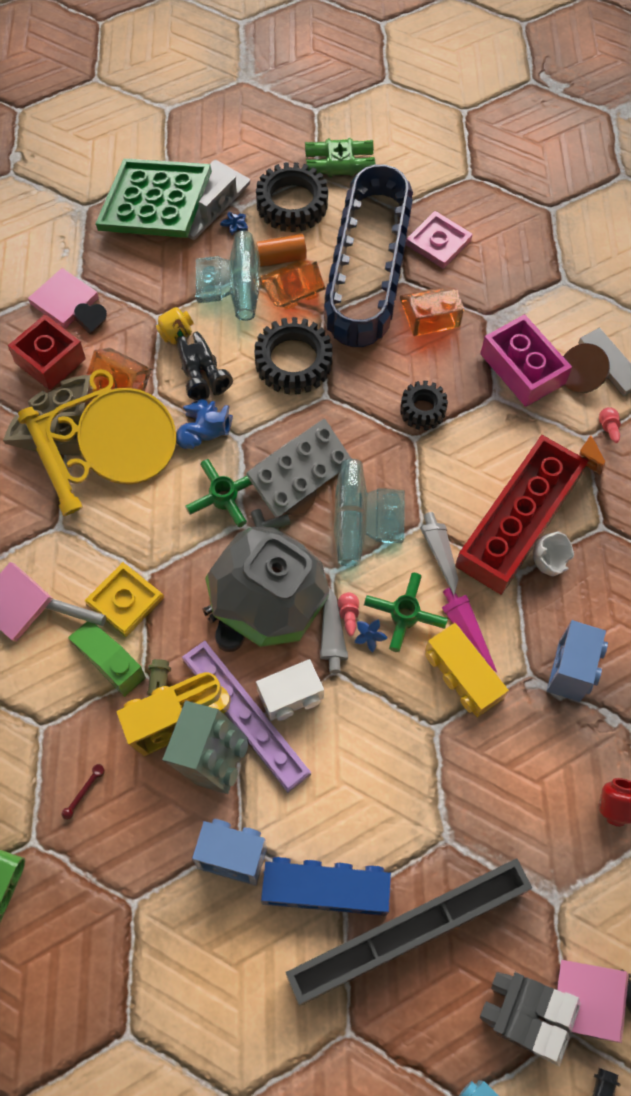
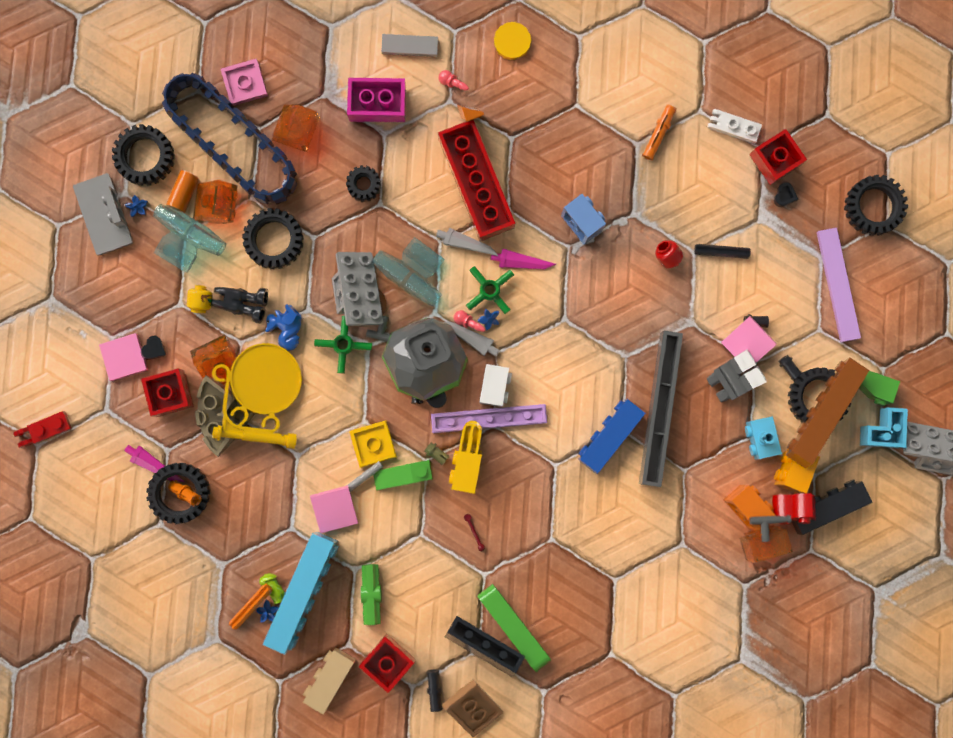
camera: 60 degrees left, 20 degrees up
green plate [95,158,212,238] -> none
sand green piece [163,701,248,794] -> none
medium blue brick [192,819,267,886] -> none
bright green pin [305,137,375,177] -> none
yellow brick [425,623,509,718] -> none
white hair [533,531,574,576] -> none
reddish brown piece [563,343,610,393] -> none

